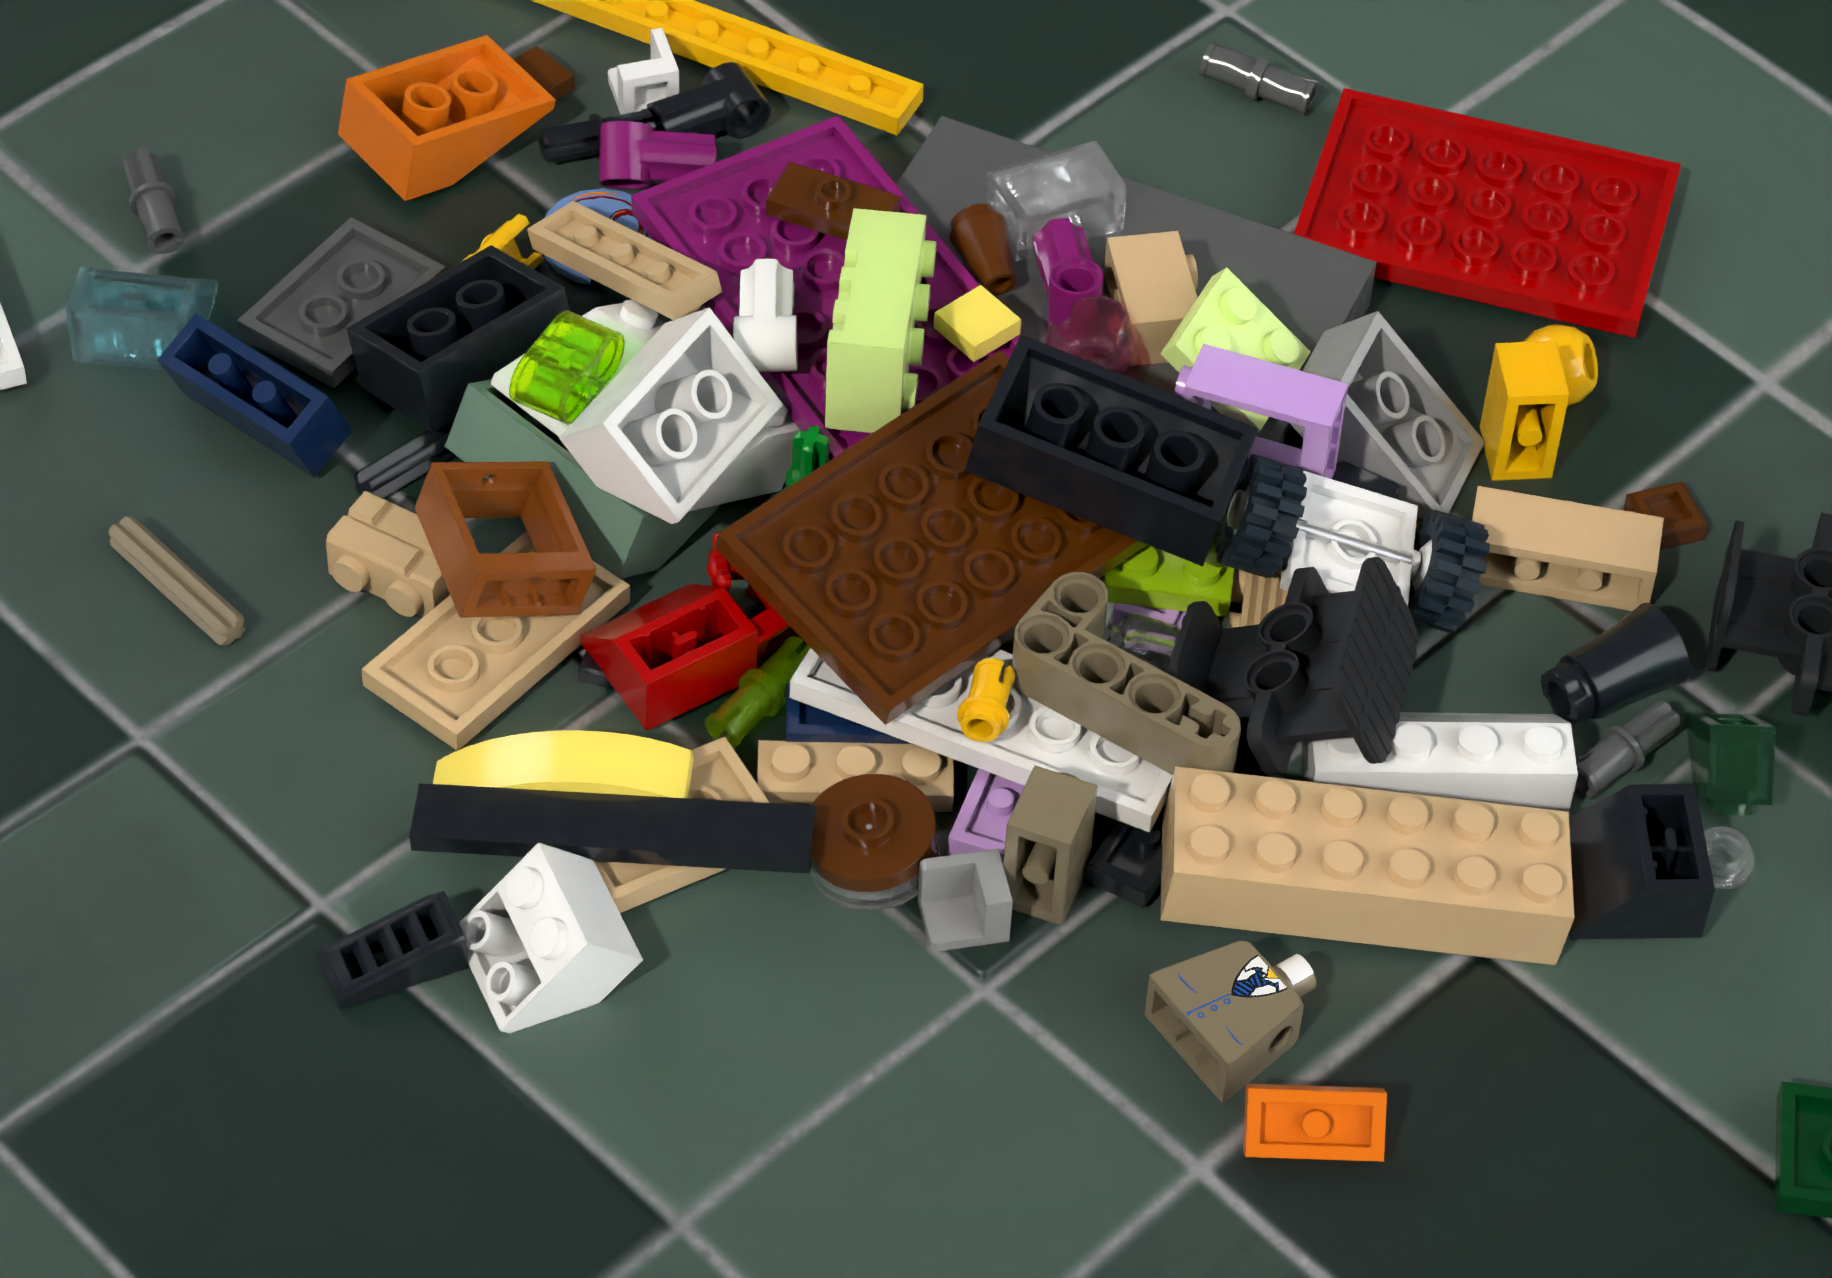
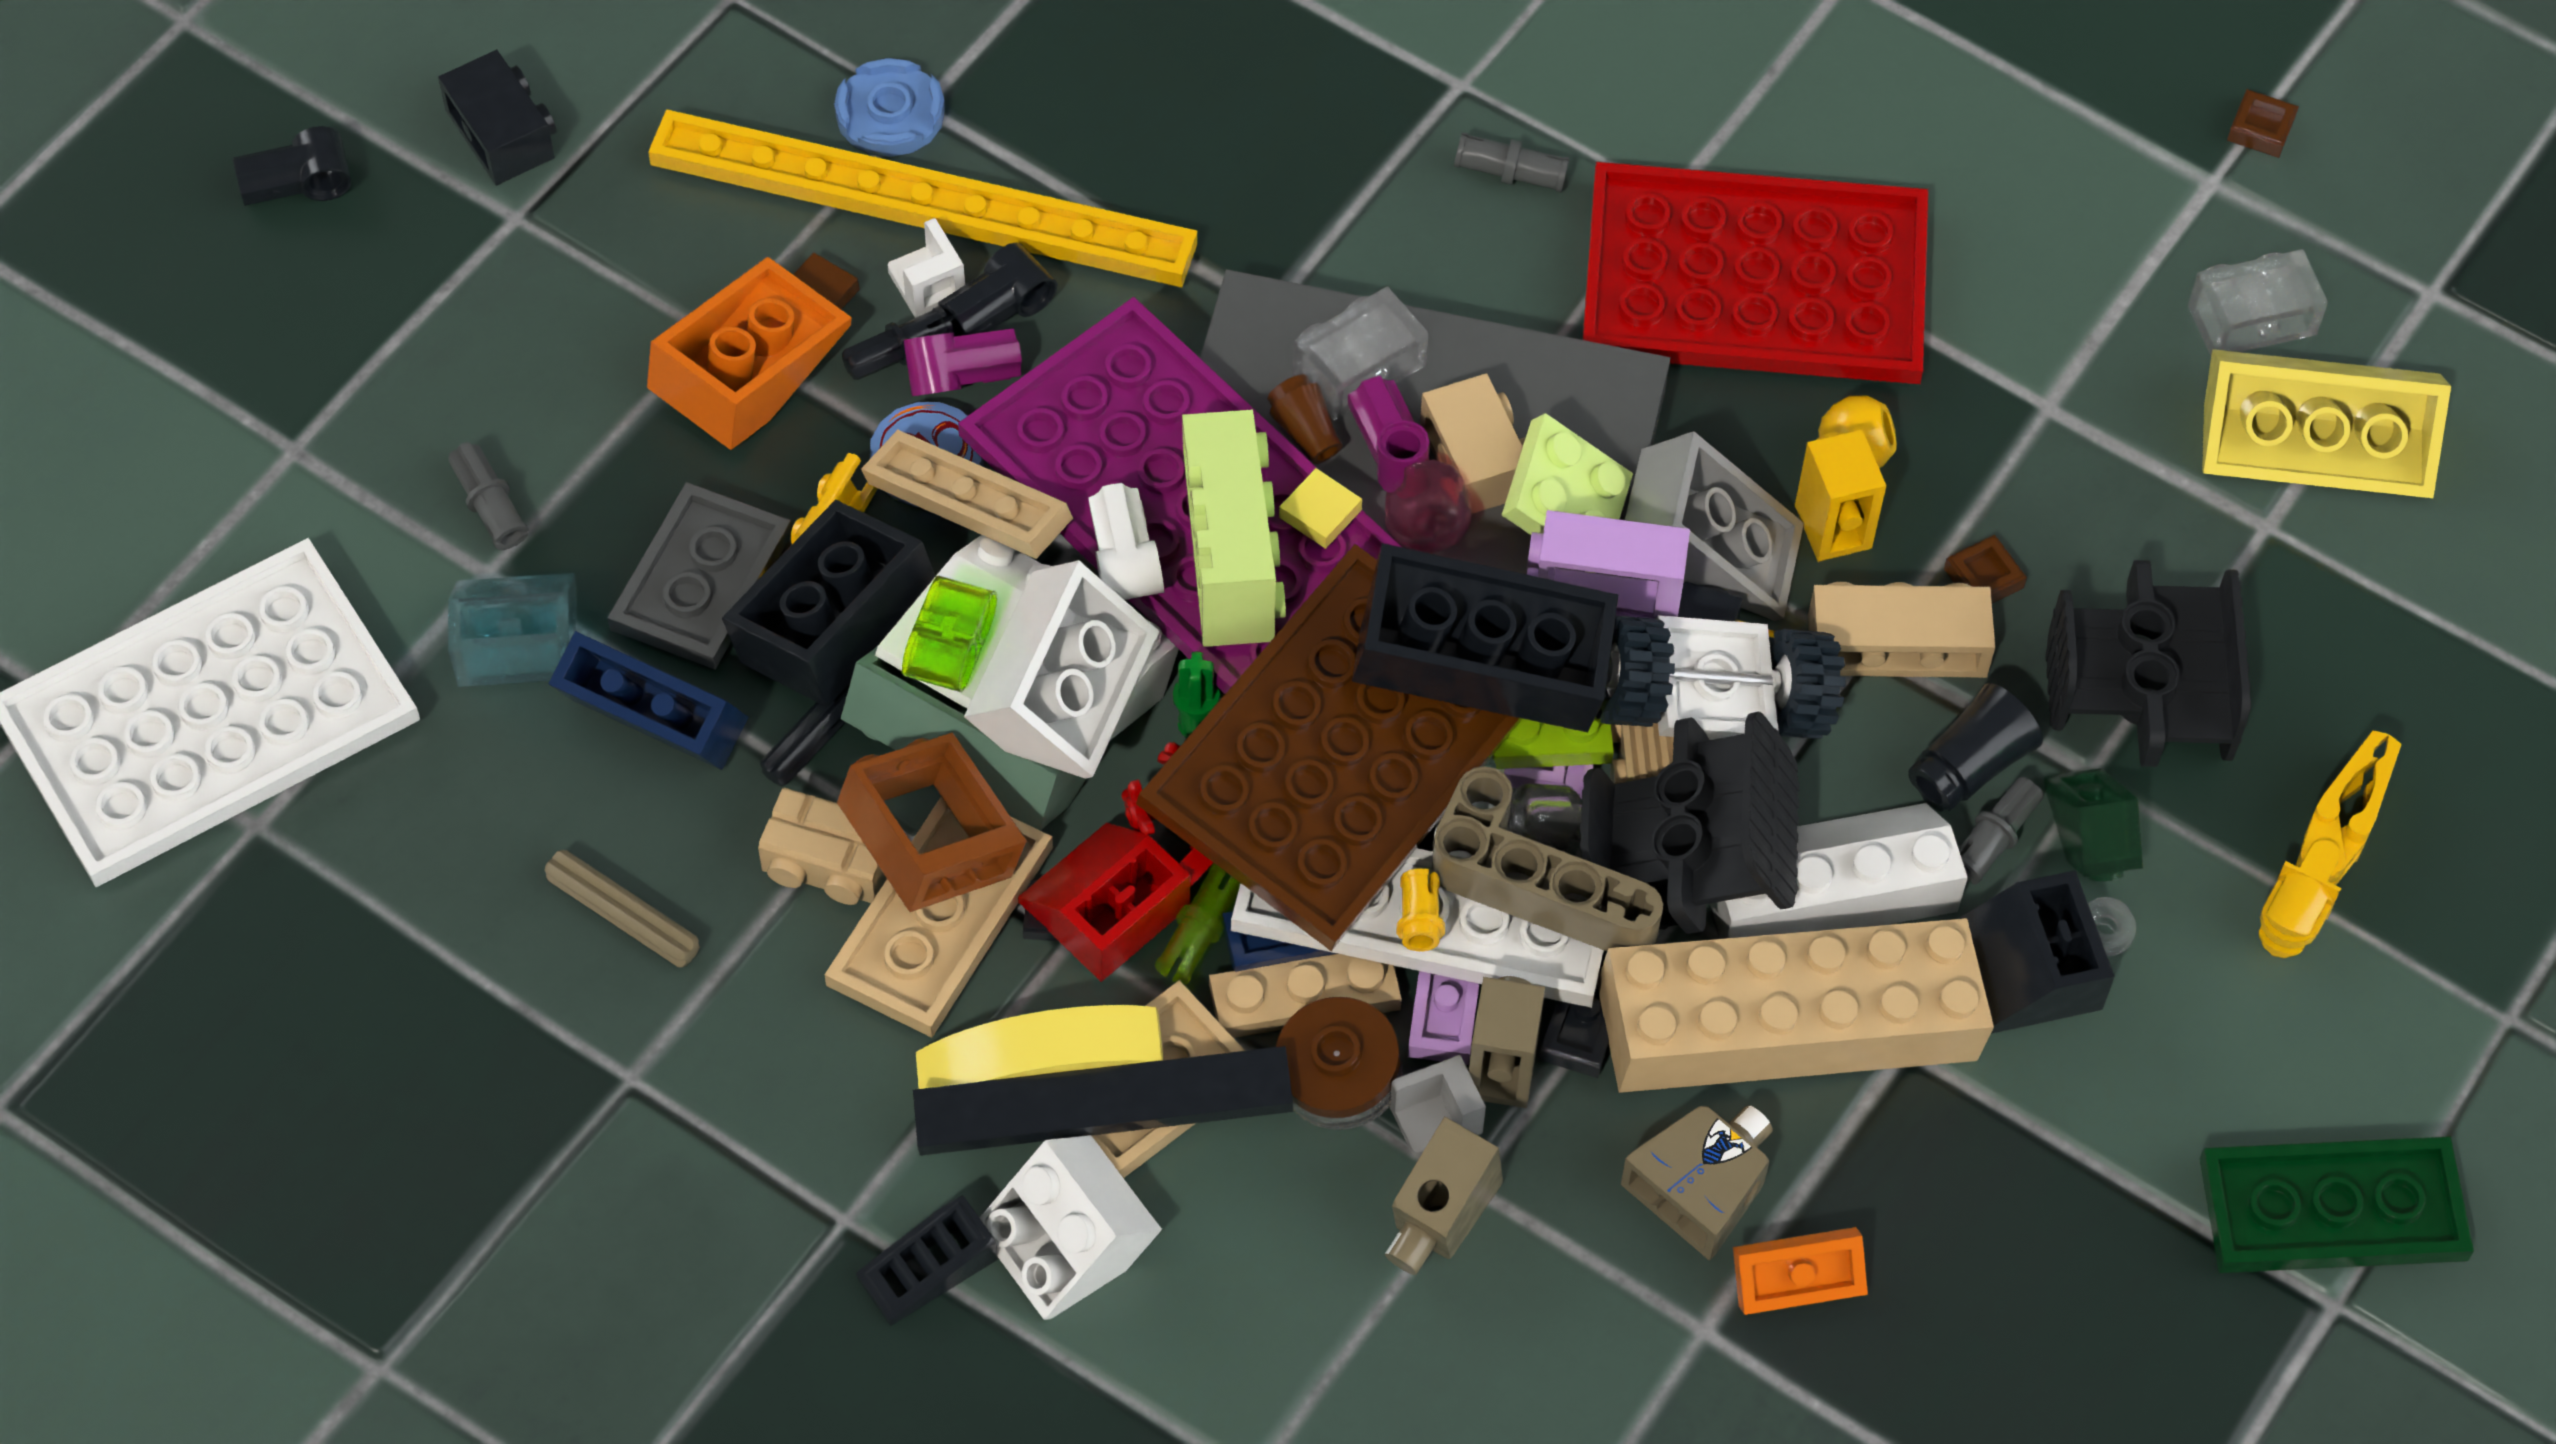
camera: 10 degrees left, 10 degrees up
reddish brown plate [766,162,901,240] -> none
none -> dark tan torso [1385,1116,1503,1275]

